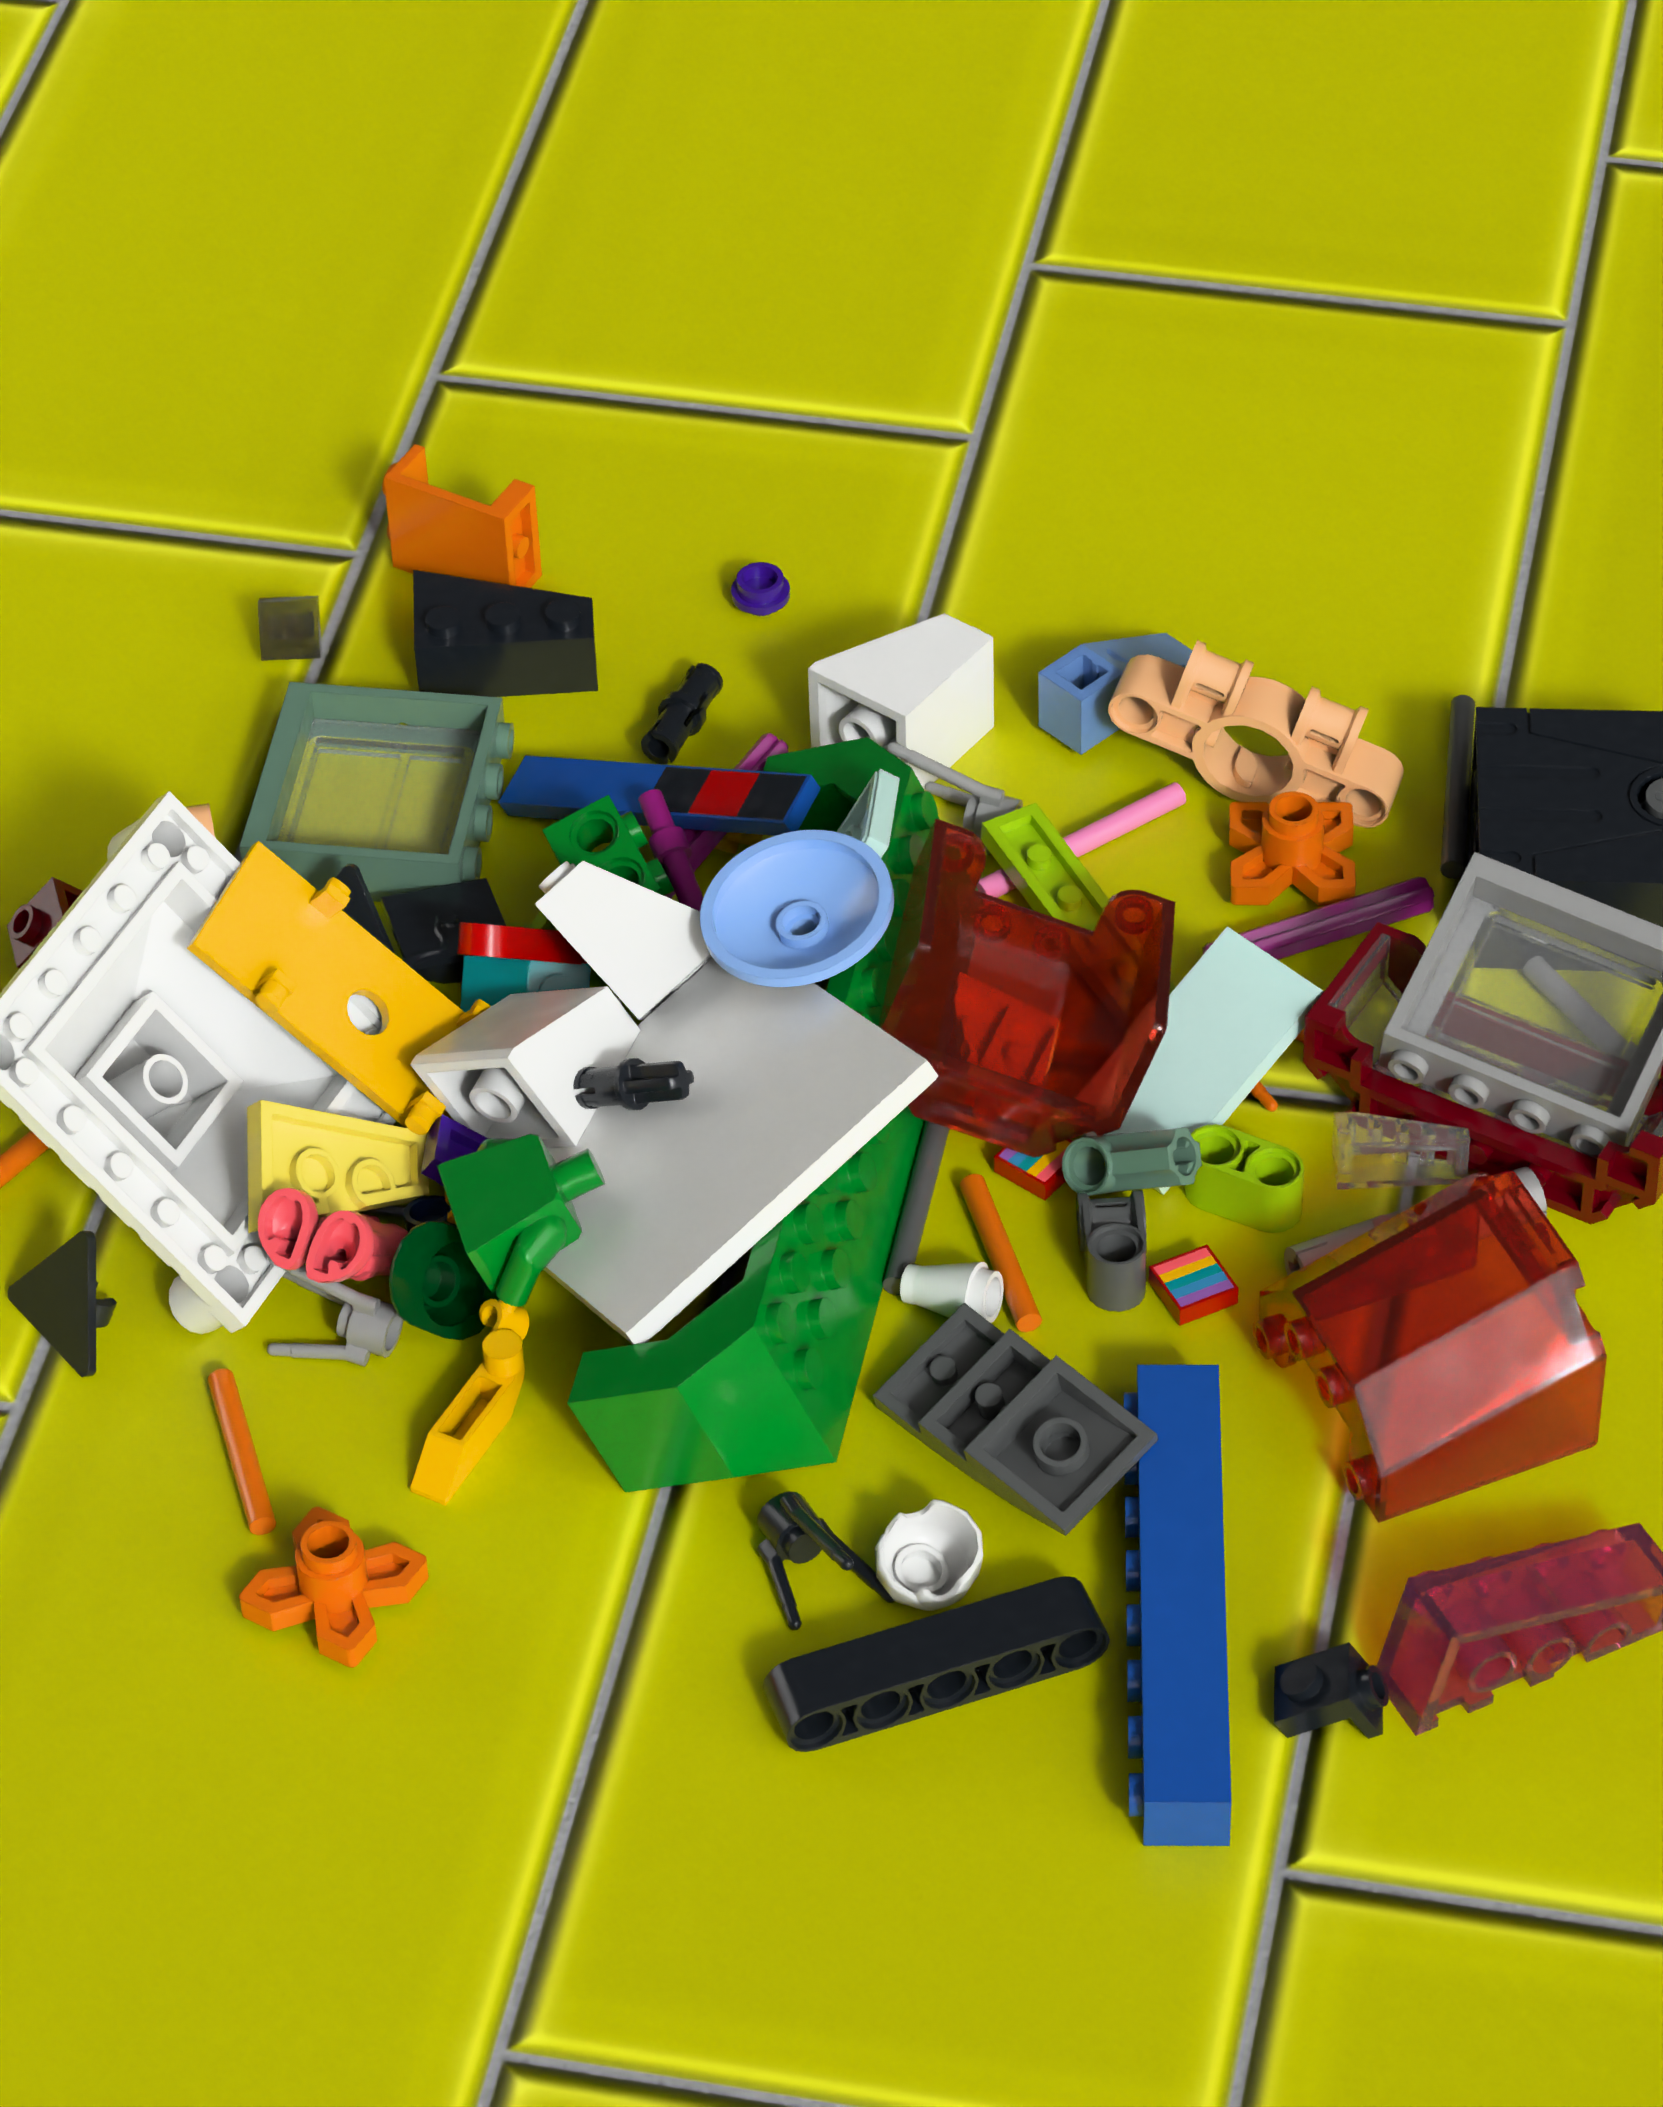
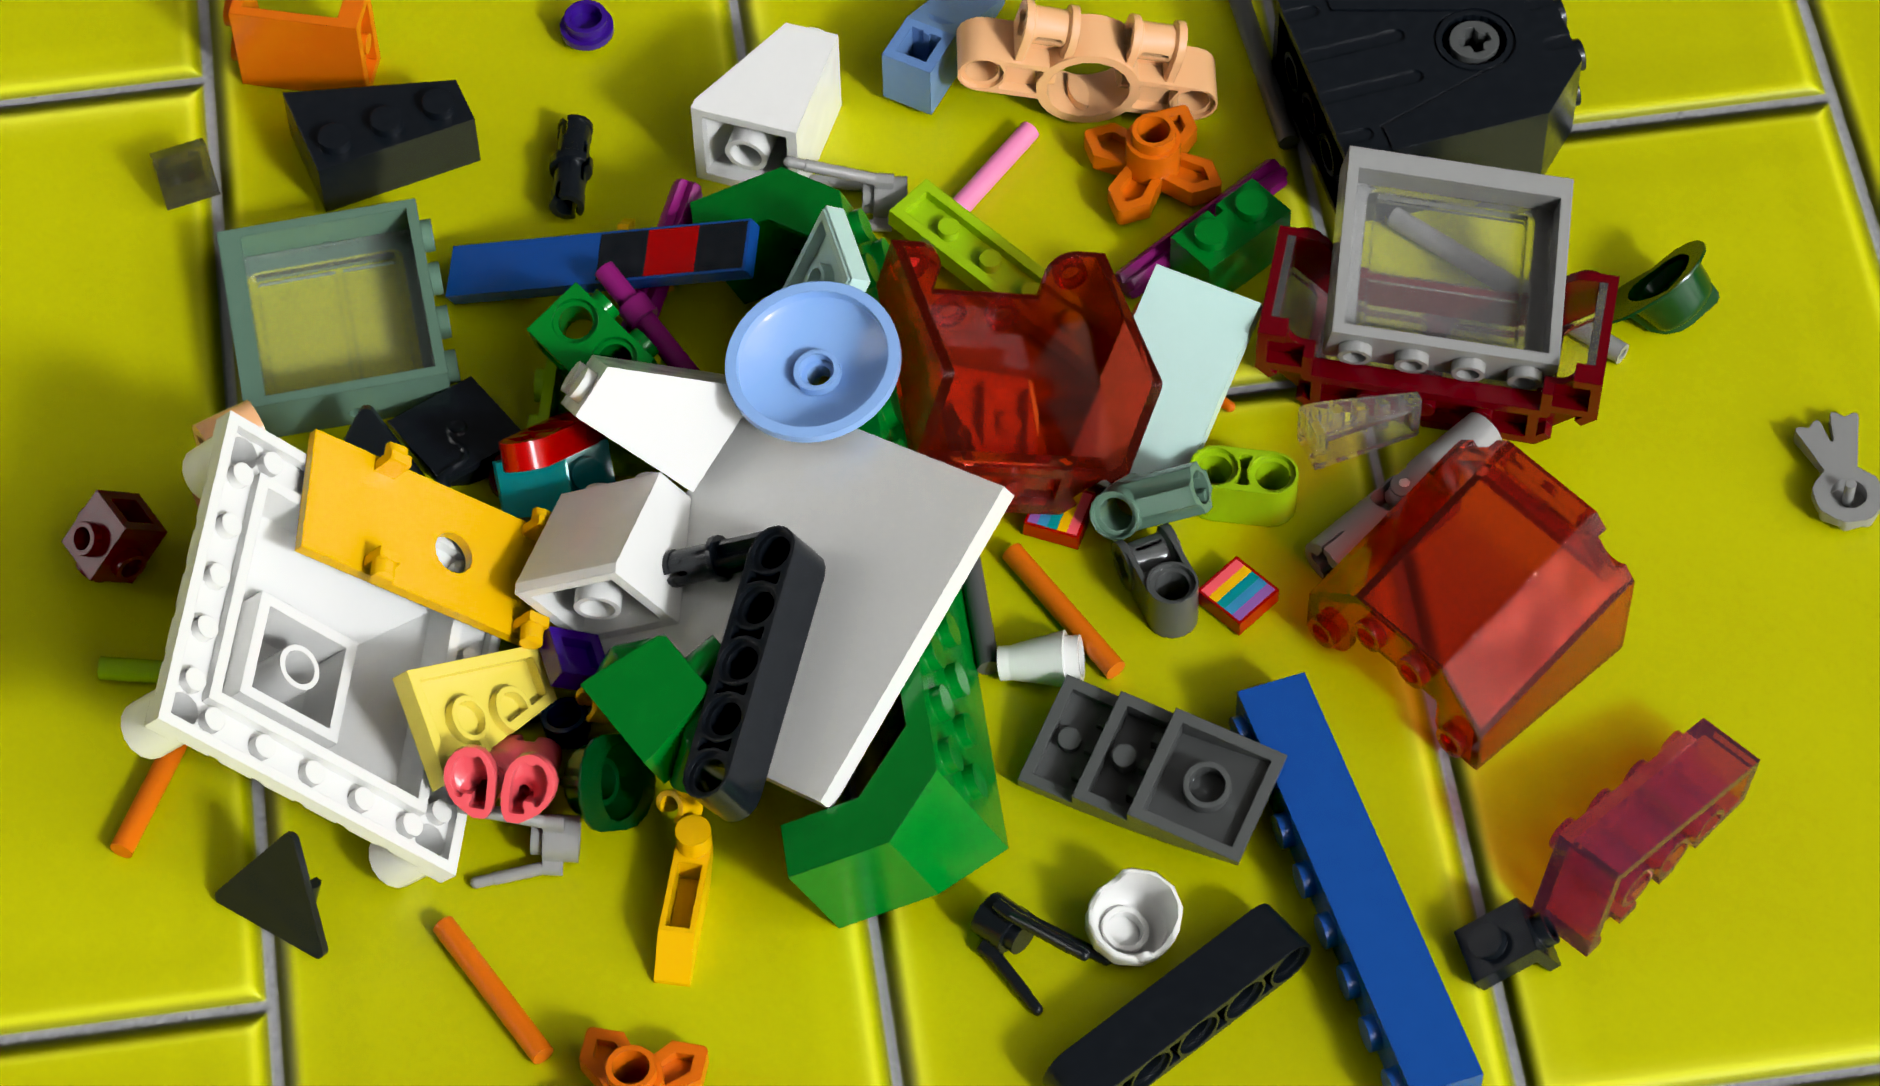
camera: 20 degrees left, 10 degrees up
none -> black beam [682,525,826,823]
none -> green piece [1170,178,1291,292]

